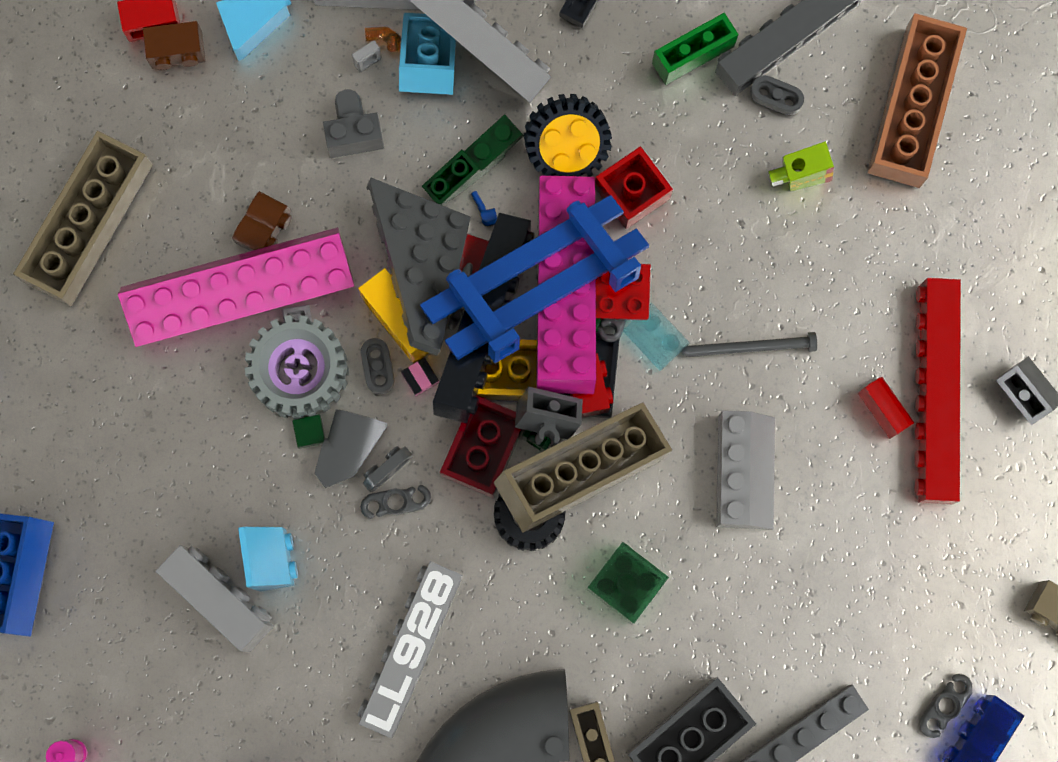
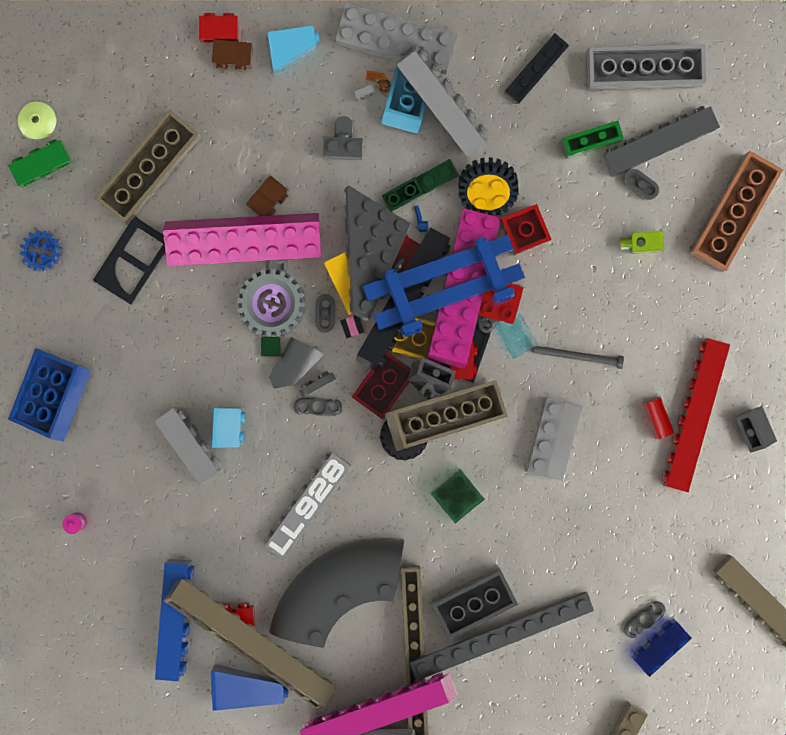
camera: 15 degrees right, 10 degrees up
none -> black window [93,216,166,305]

